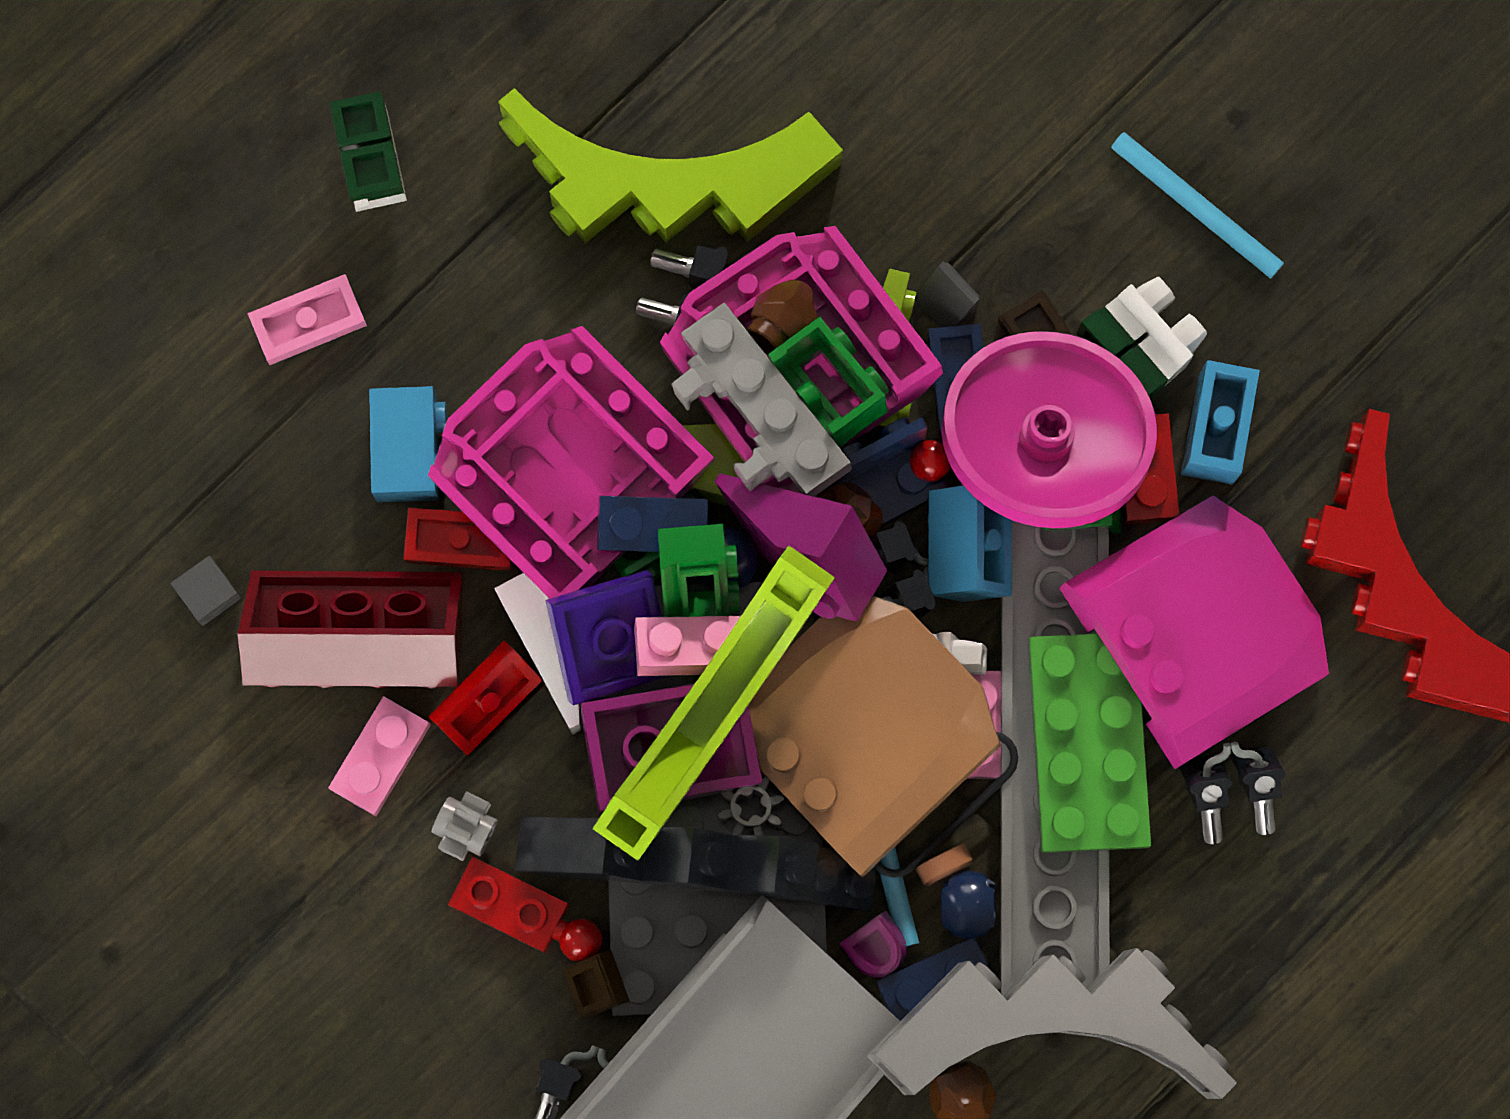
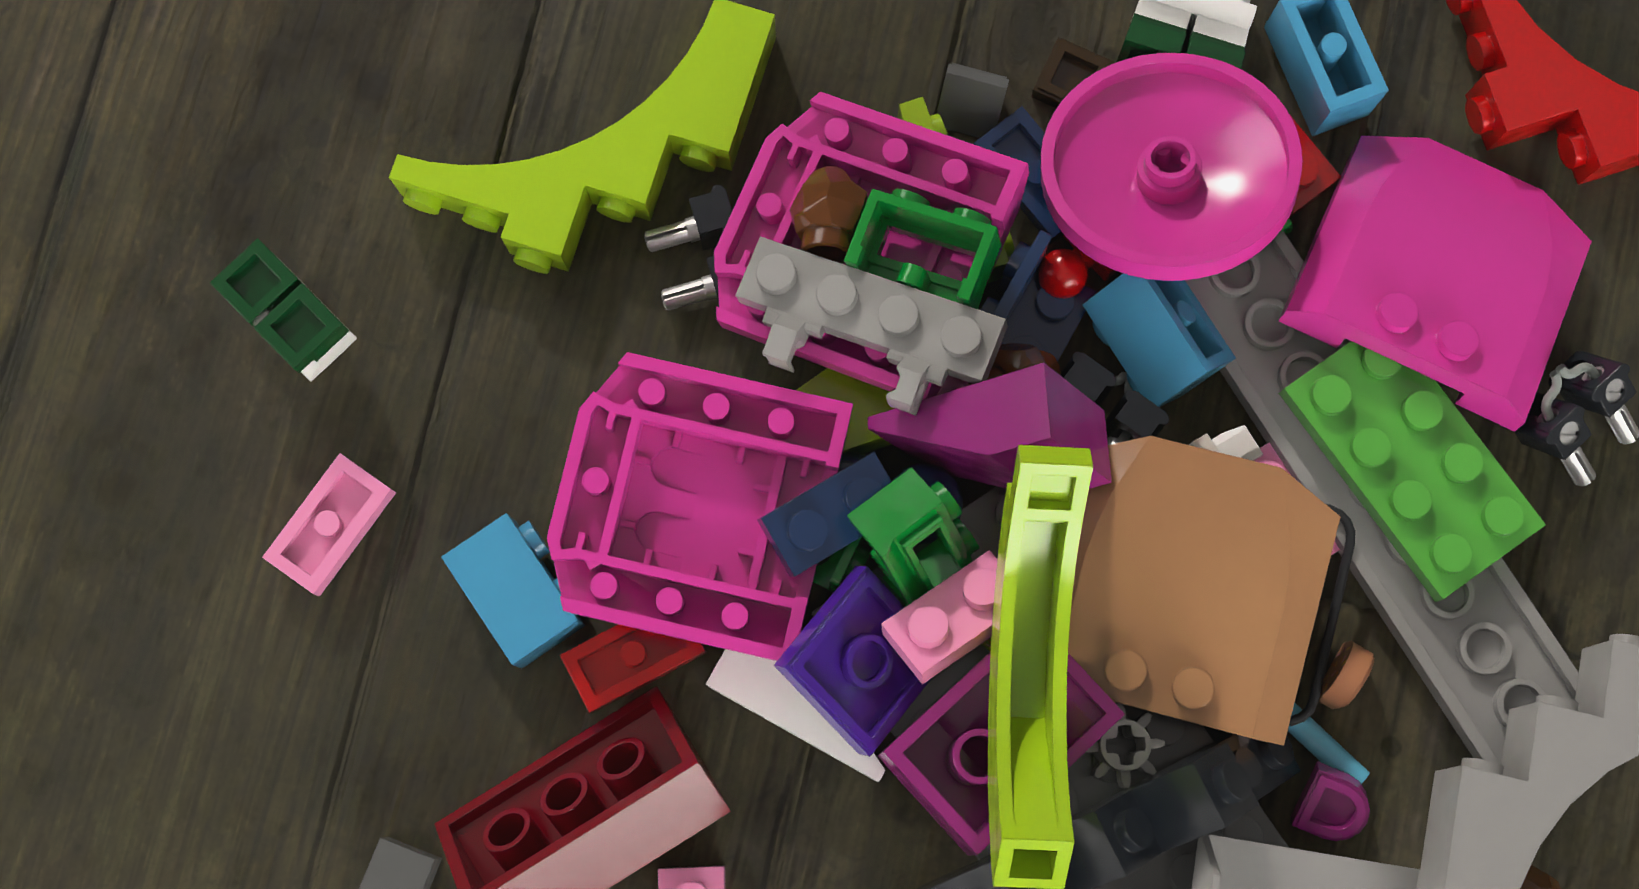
camera: 30 degrees left, 0 degrees up
red plate [428,641,542,756] -> none
dark blue plate [875,938,988,1021] -> none
dark blue piece [941,870,996,939] -> none

